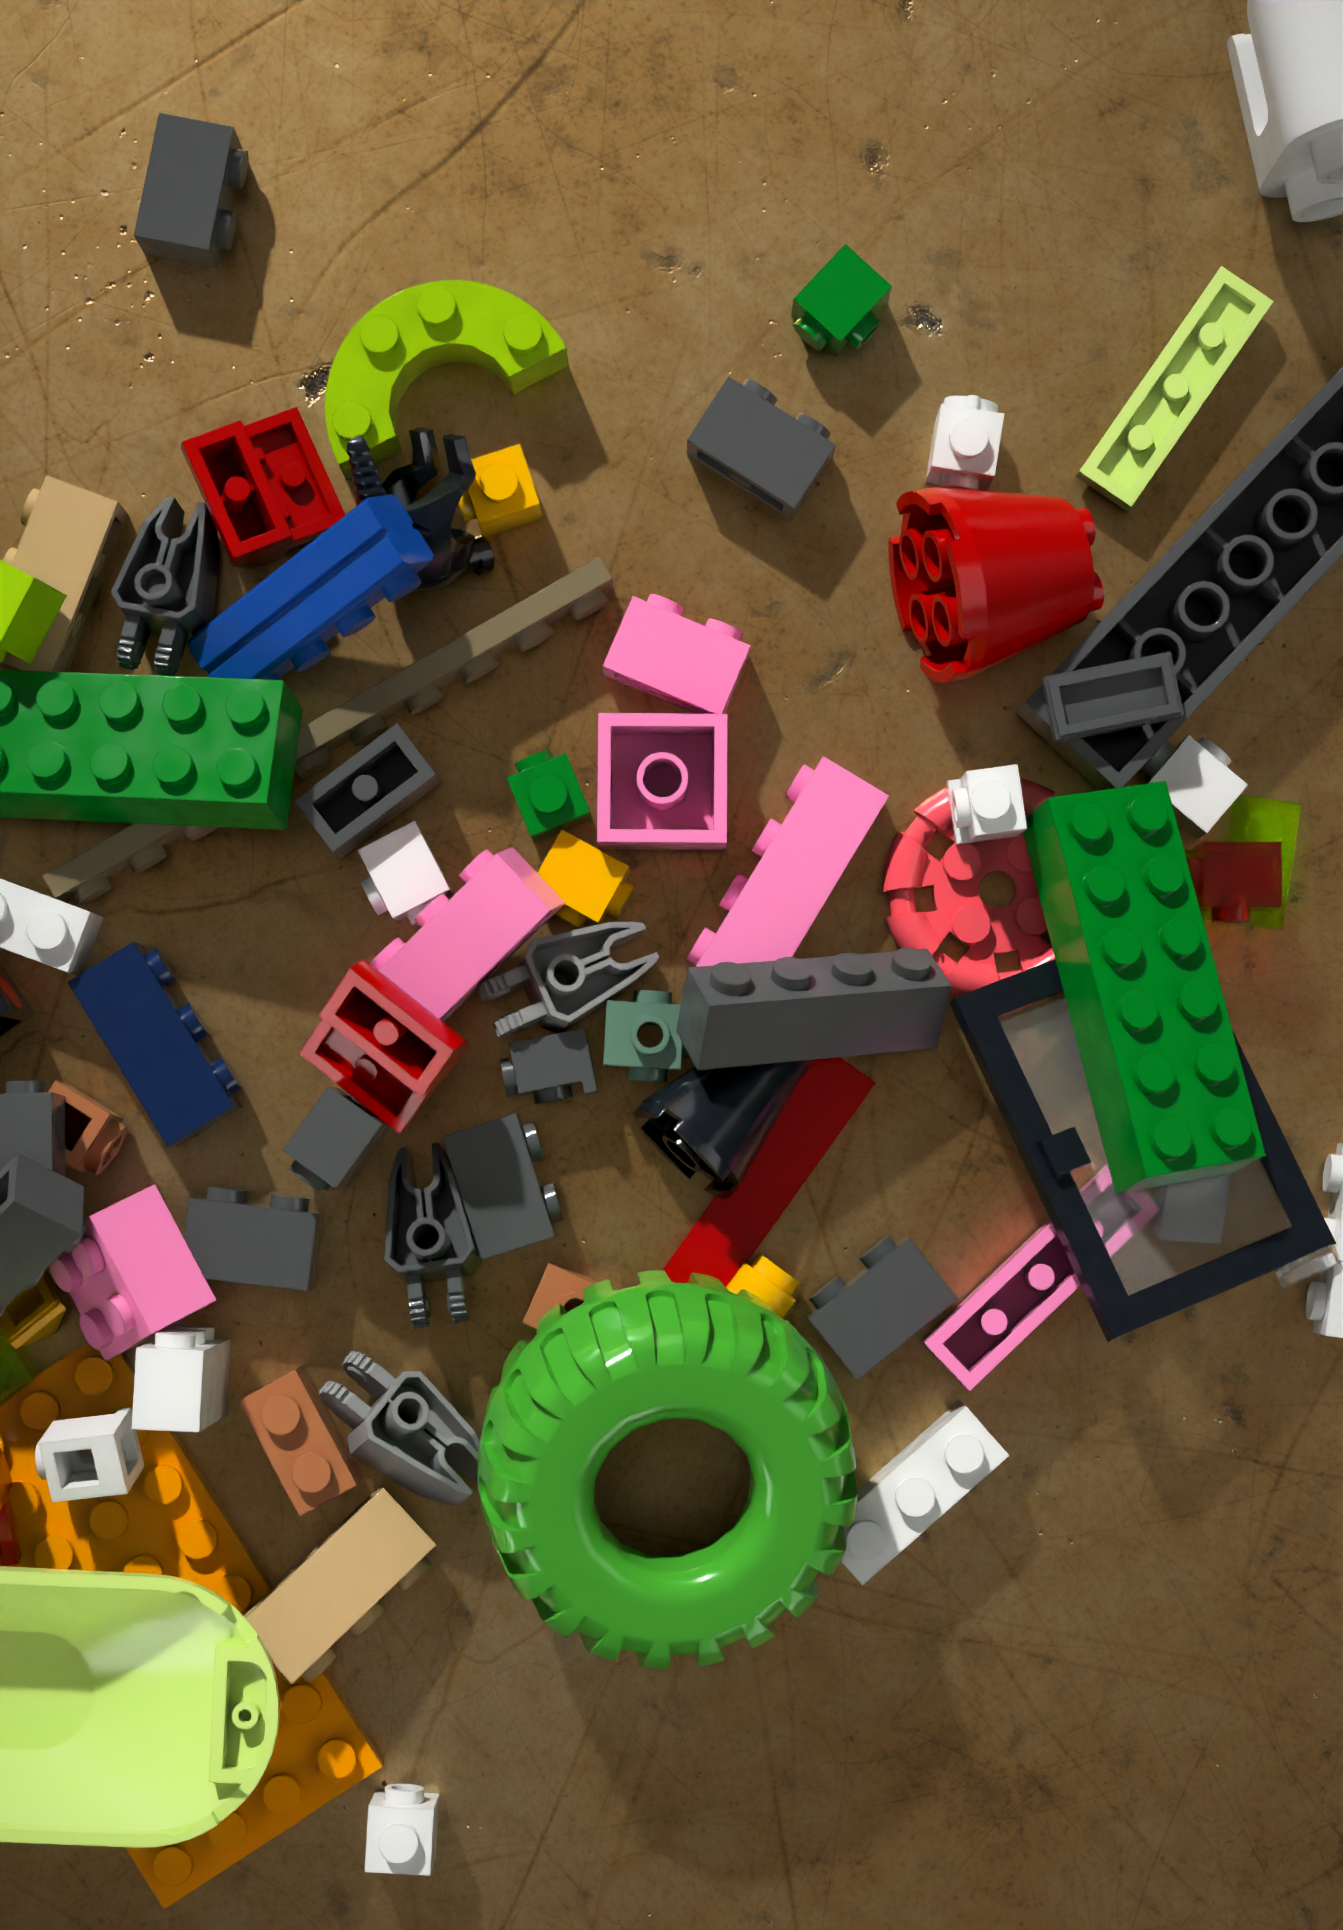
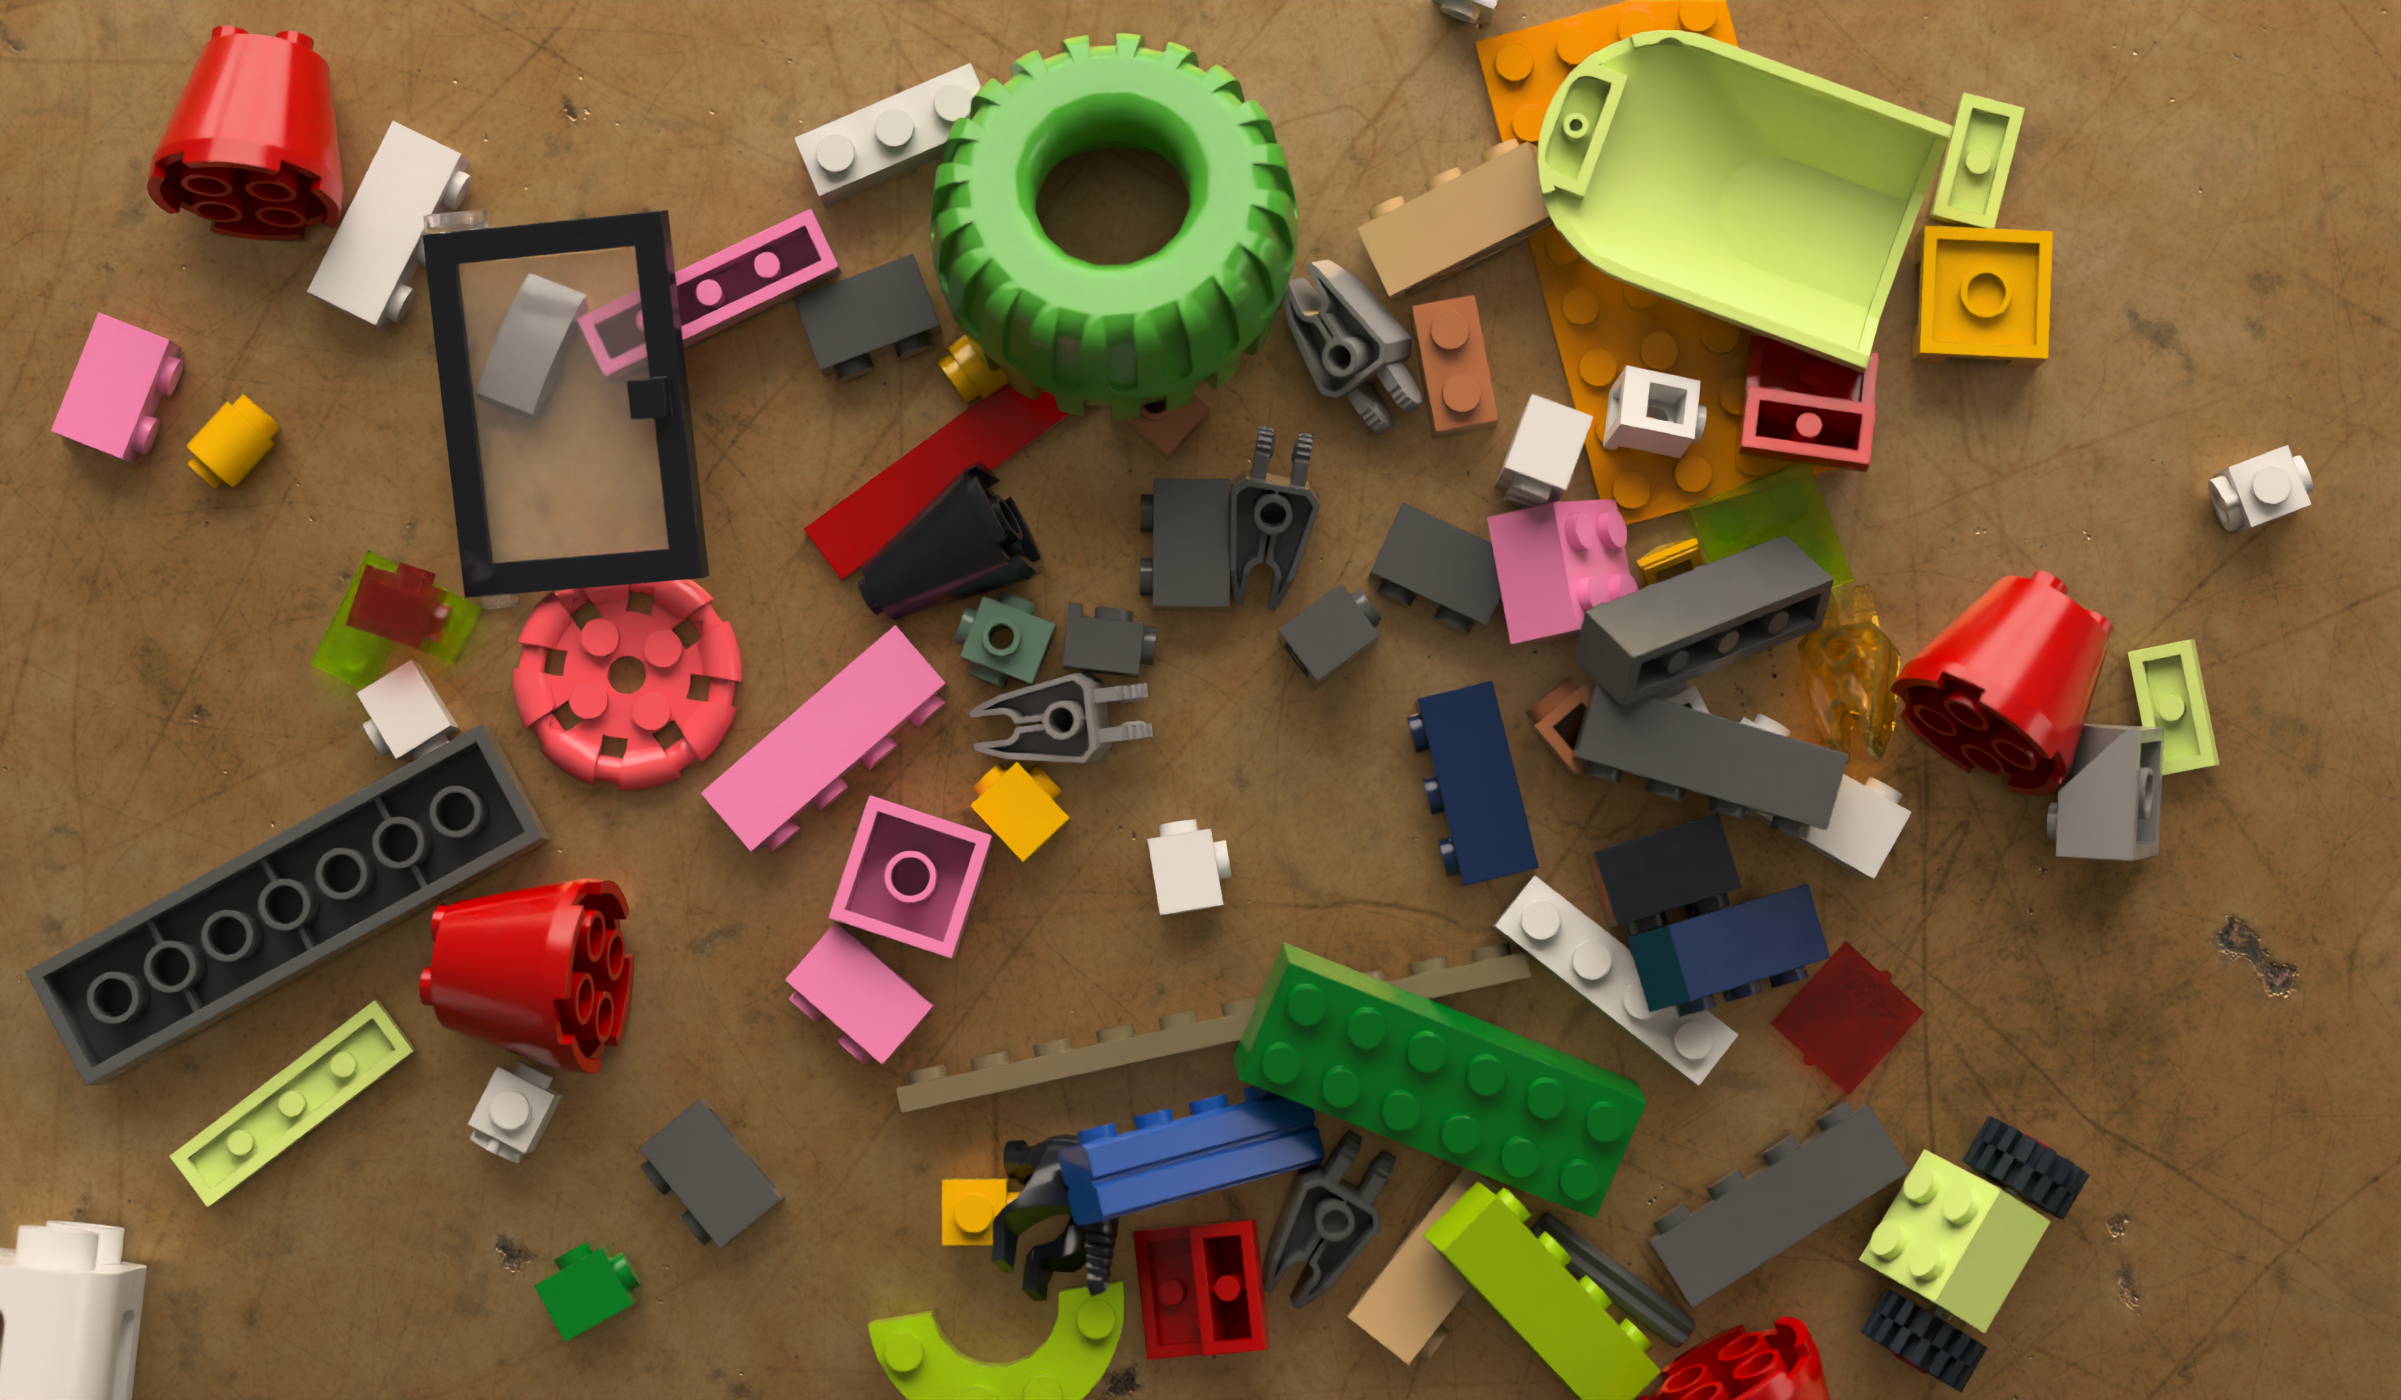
camera: 160 degrees left, 0 degrees up
dark grey brick [294,723,441,859] -> none
red brick [299,959,468,1134] -> none
bright pink brick [371,847,565,1022] -> none
green brick [506,749,592,844] -> none
dark grey brick [676,948,952,1070] -> none
white brick [946,764,1027,845] -> none
green brick [1023,781,1266,1194] -> none
dark grey tile [1041,652,1184,743] -> none

